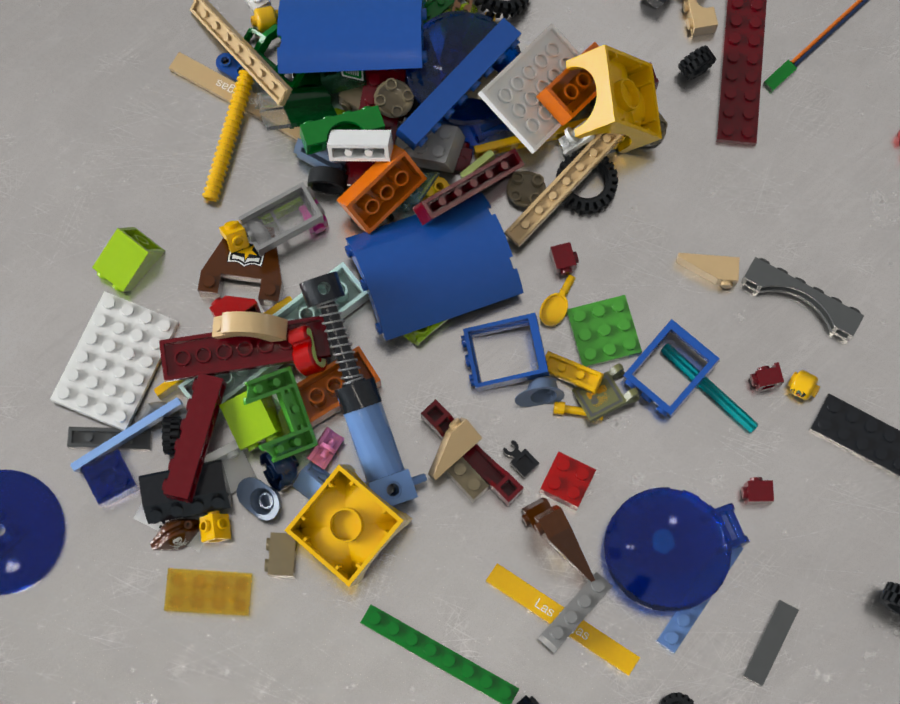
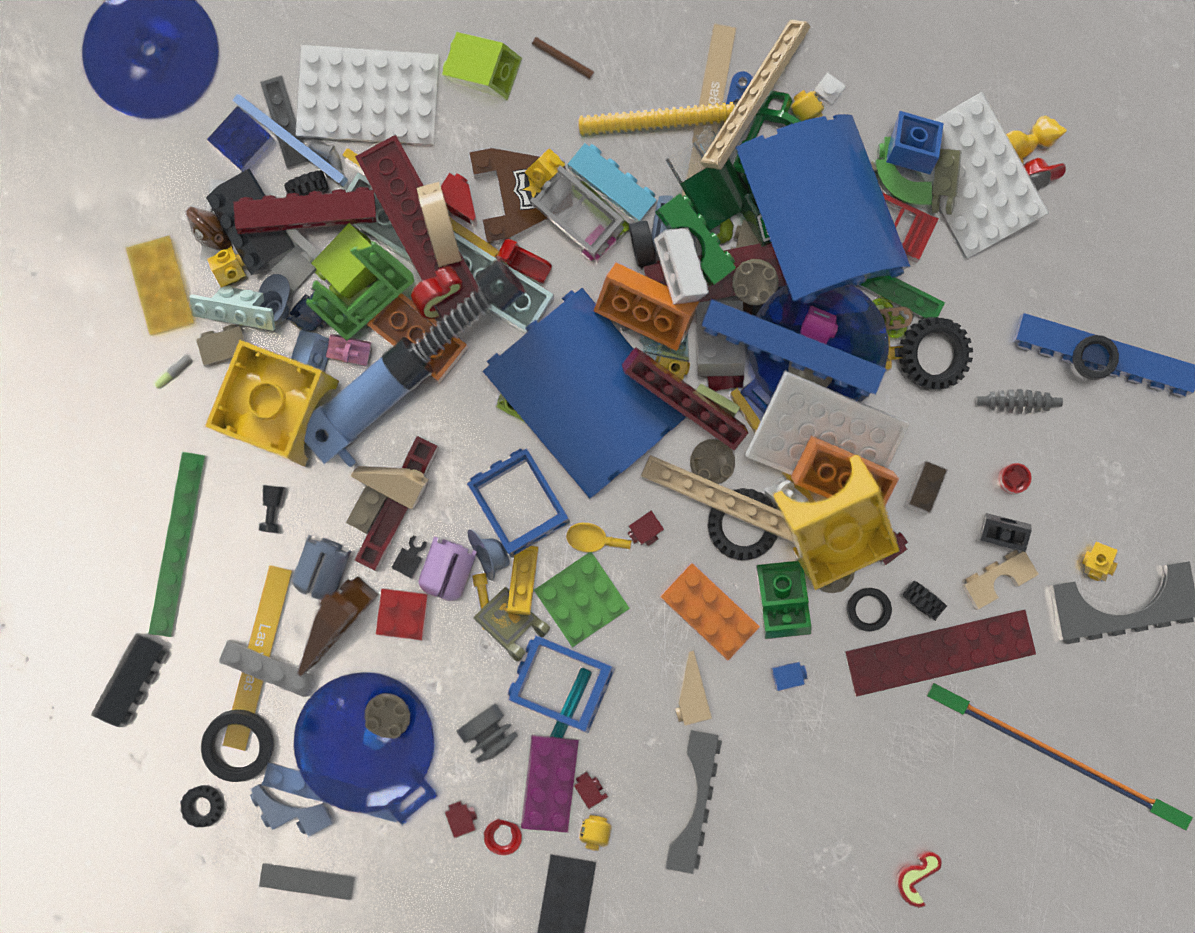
camera: 70 degrees right, 10 degrees up
none -> light grey piece [155,354,192,388]
none -> light aqua bracket [189,286,275,331]
none -> black tyre [200,710,273,782]
none -> sand blue arch [250,784,335,837]
none -> black piece [258,485,285,533]
none -> sand blue cylinder [292,535,351,600]
none -> dark tan dish [365,693,410,739]
none -> lavender cylinder [418,536,477,601]
none -> dark grey wheel [456,703,518,764]
none -> red piece [484,819,522,856]
none -> red animal [496,239,552,284]
none -> magenta plate [521,735,579,833]
none -> reddish brown bar [532,37,594,79]
none -> medium azure brick [568,143,657,222]
none -> orange brick [660,563,760,661]
none -> green slope [757,561,812,639]
none -> blue brick [771,662,808,691]
none -> dark pink brick [800,306,838,344]
none -> black tyre [847,587,892,632]
none -> dark brown brick [903,461,948,516]

